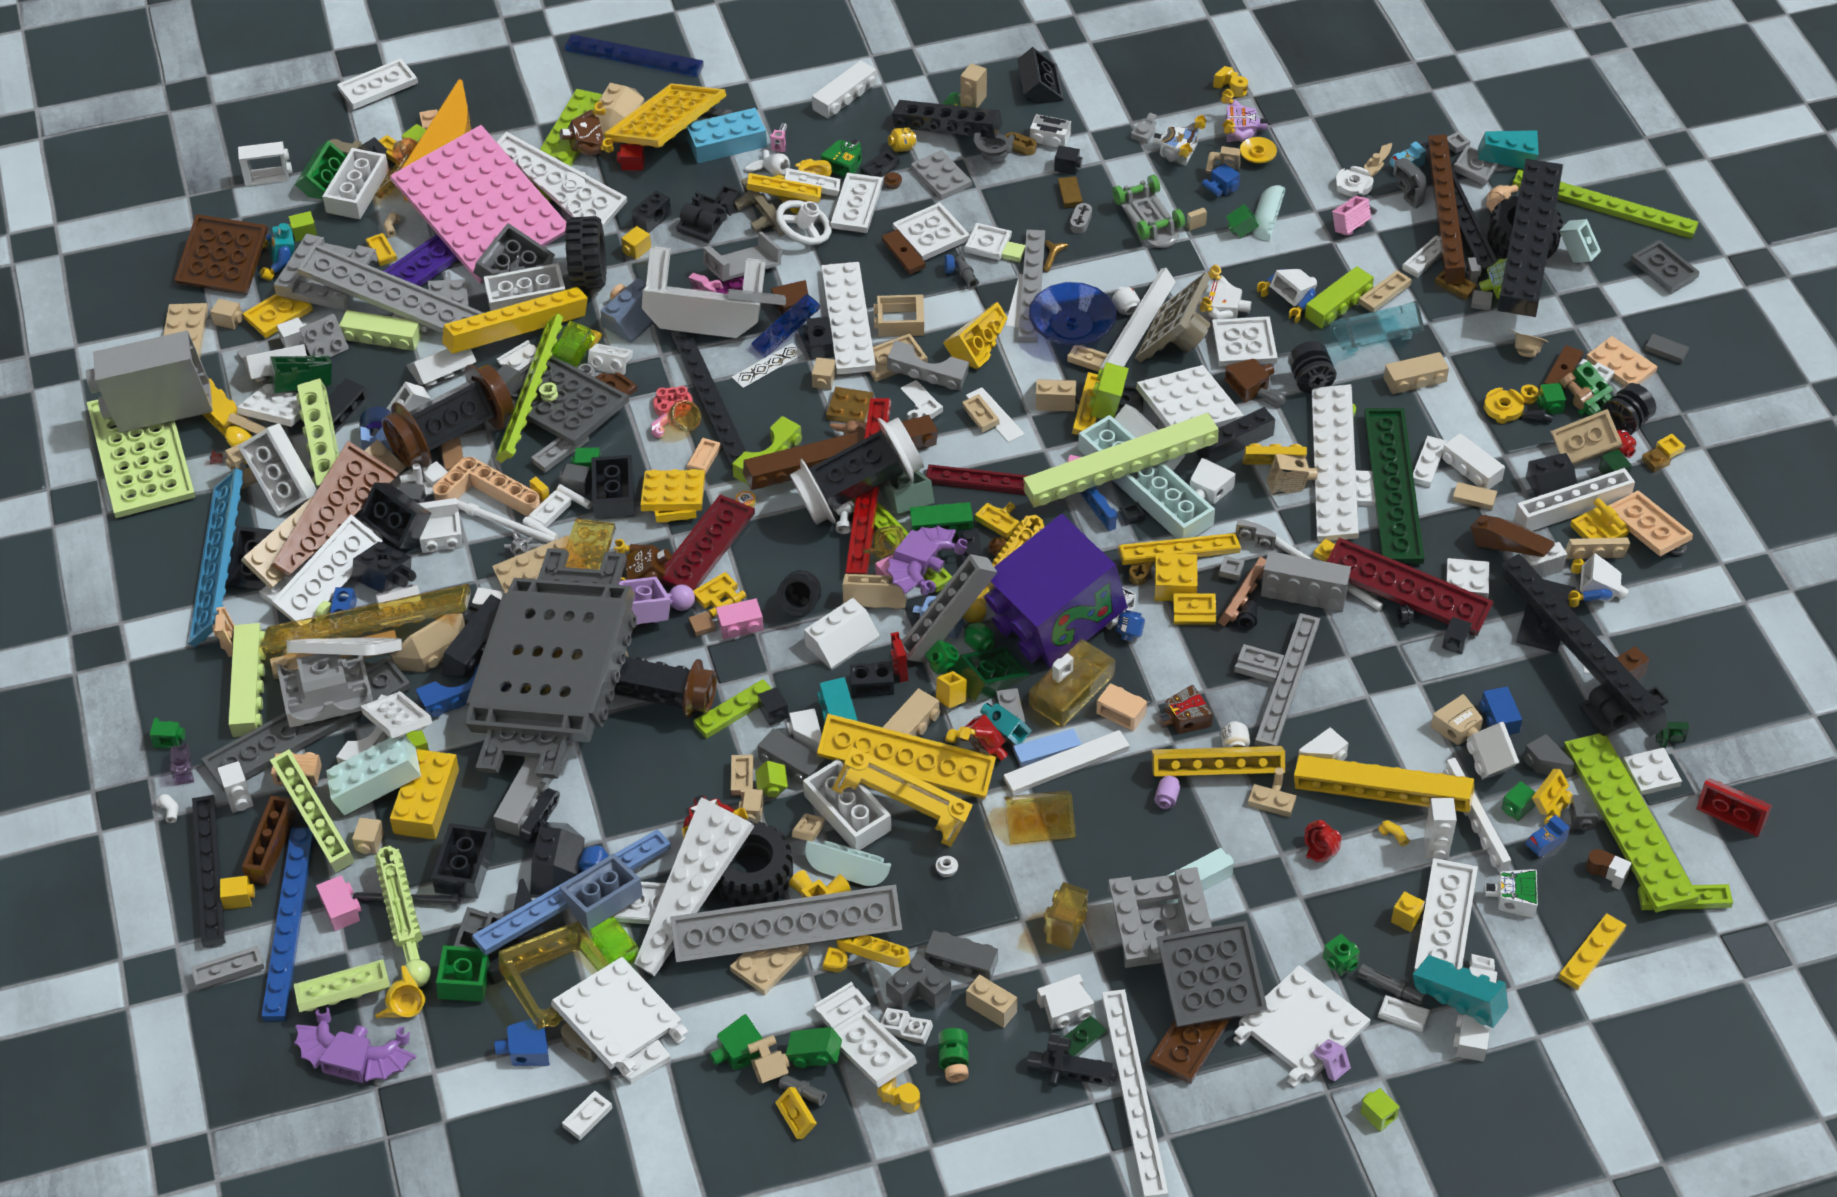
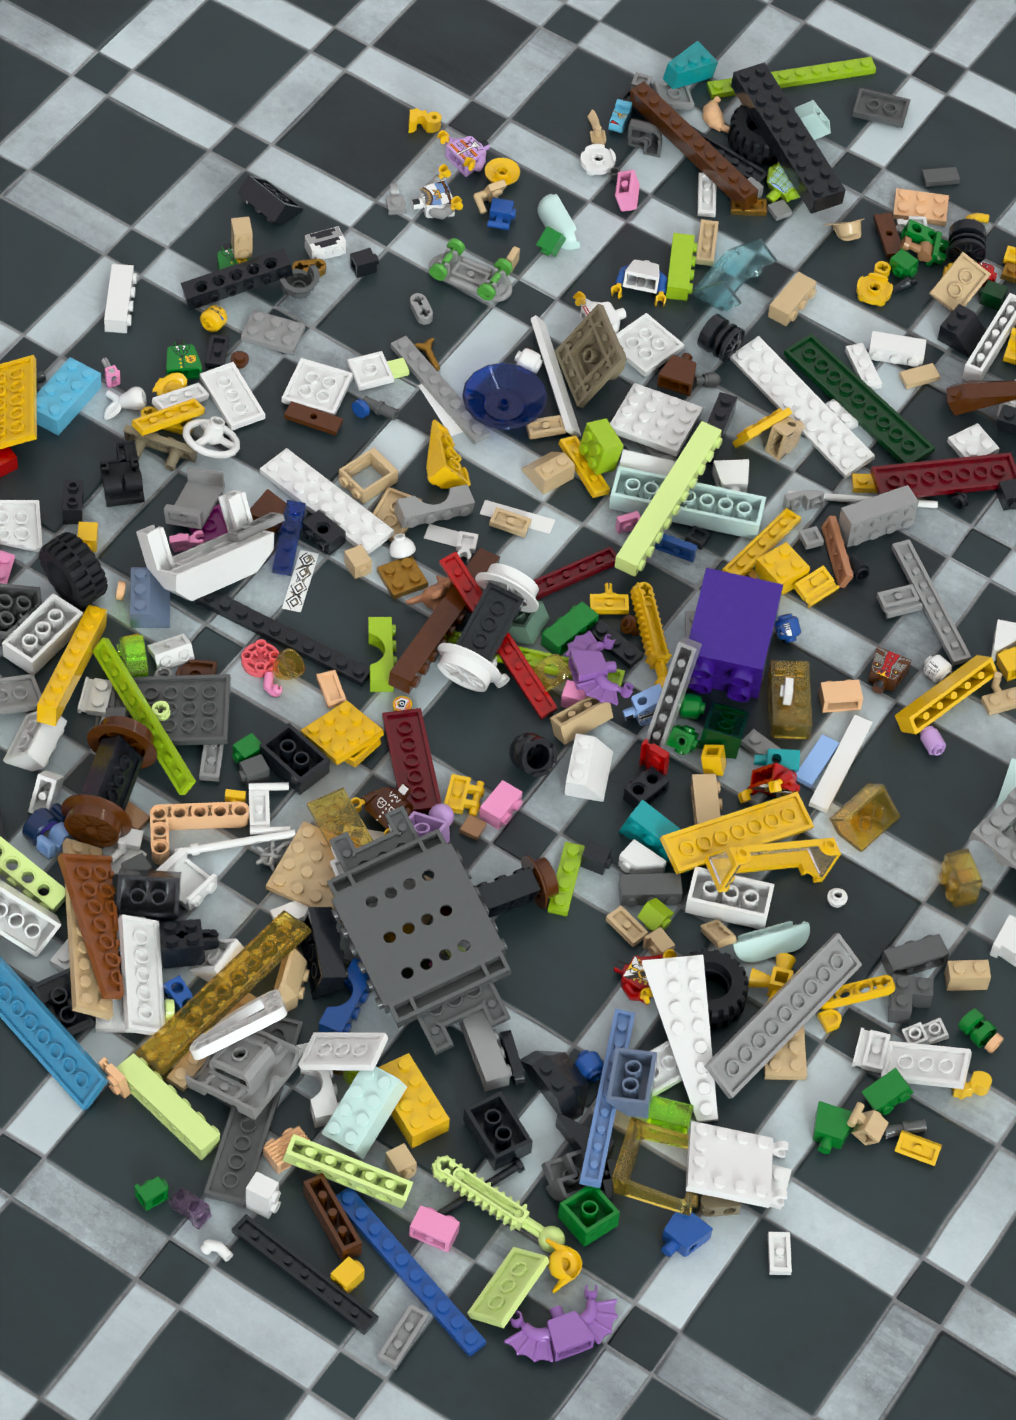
camera: 45 degrees left, 5 degrees up
pearl gold tile [1058,176,1083,208] -> none
none -> white brick [389,533,416,558]
none -> yellow arm [965,213,989,223]

